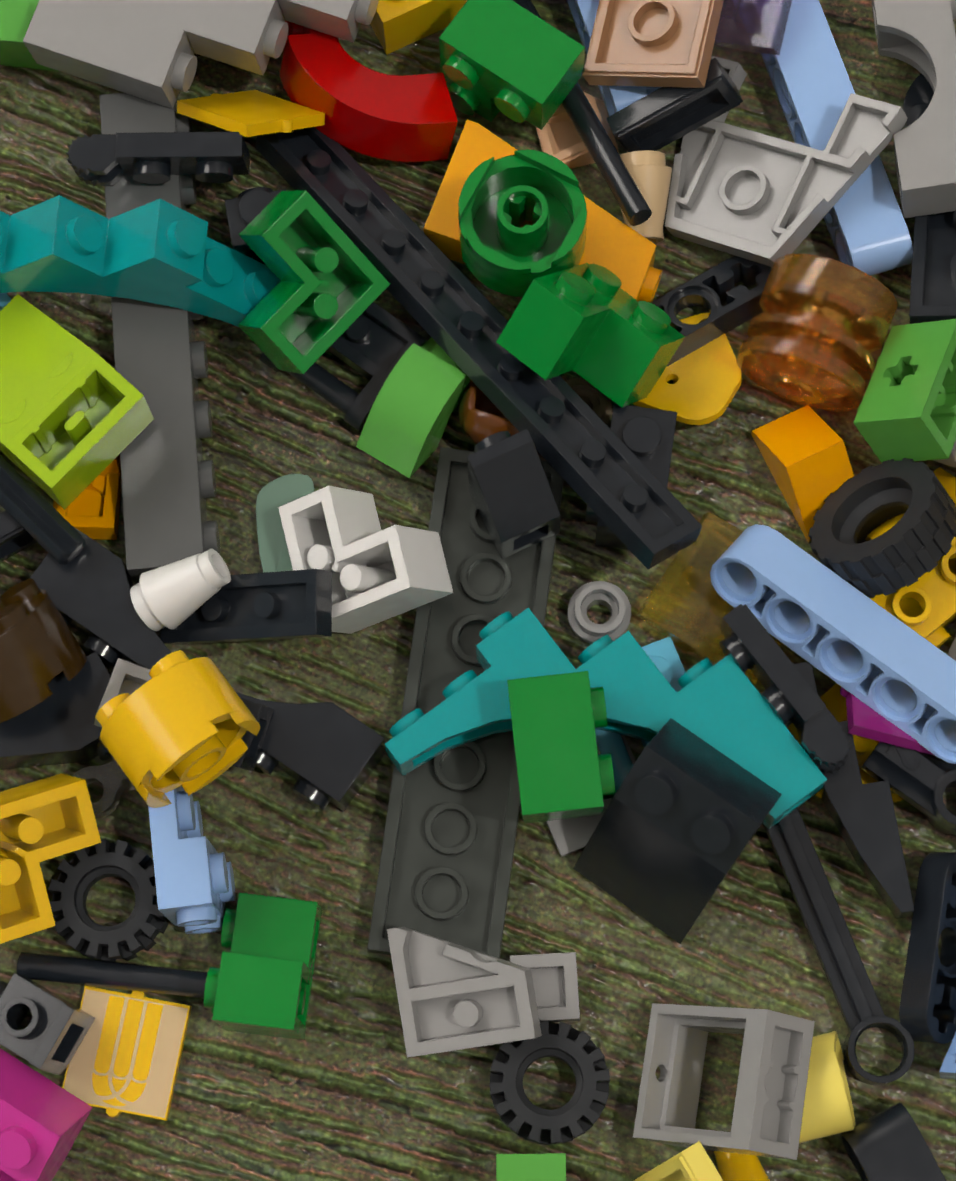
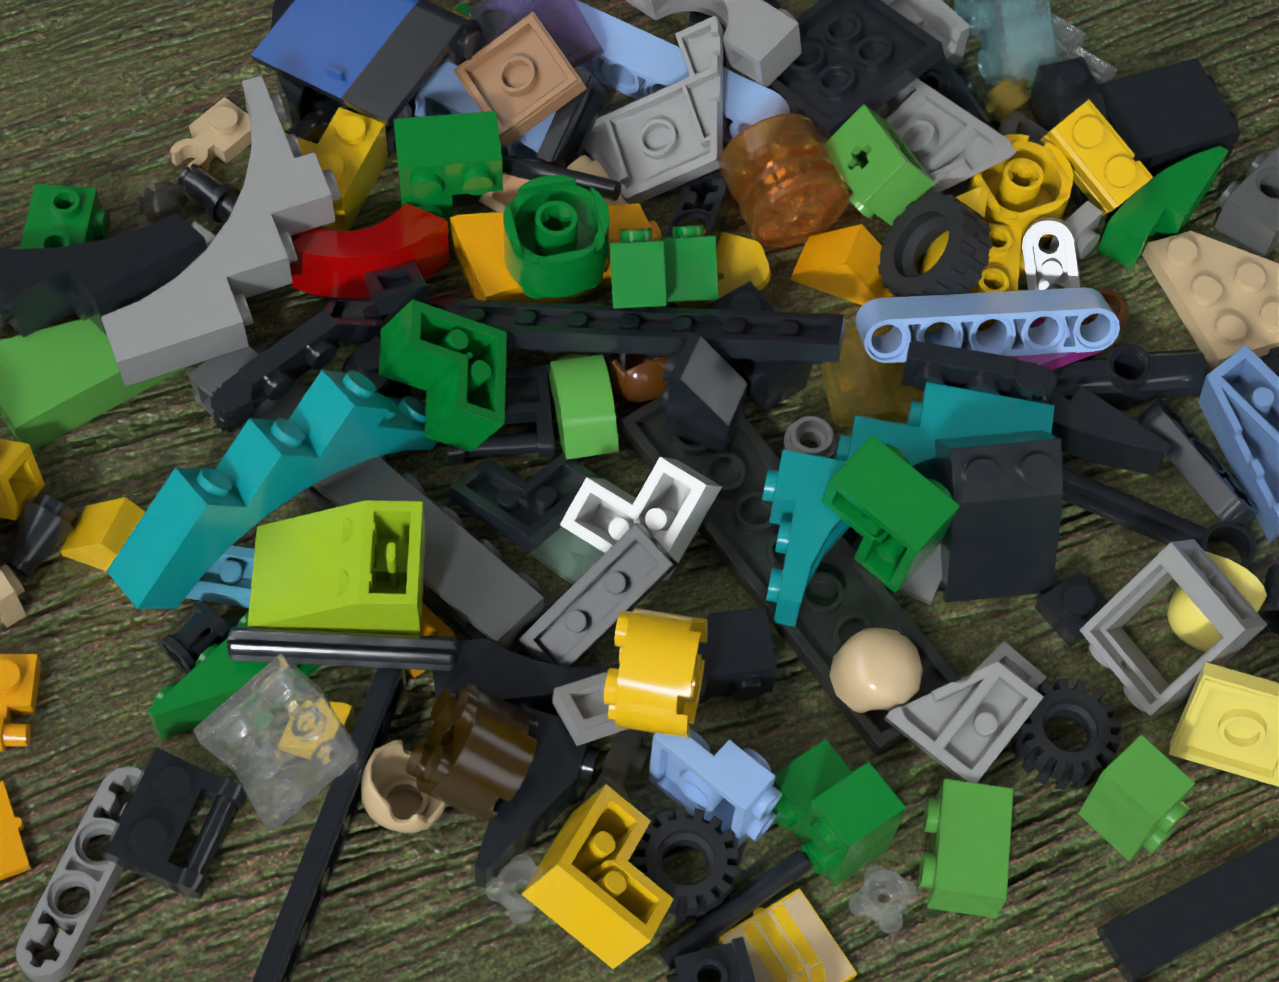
camera: 50 degrees left, 15 degrees down
white cone [130,549,231,631] -> none
yellow piece [177,90,325,137] -> none
none -> black plate [364,262,430,316]
none -> black plate [450,453,603,553]
none -> tan hair [829,627,923,713]
none -> clear plate [849,865,918,934]
none -> bright green brick [919,779,1013,918]
none -> black plate [1035,570,1108,648]

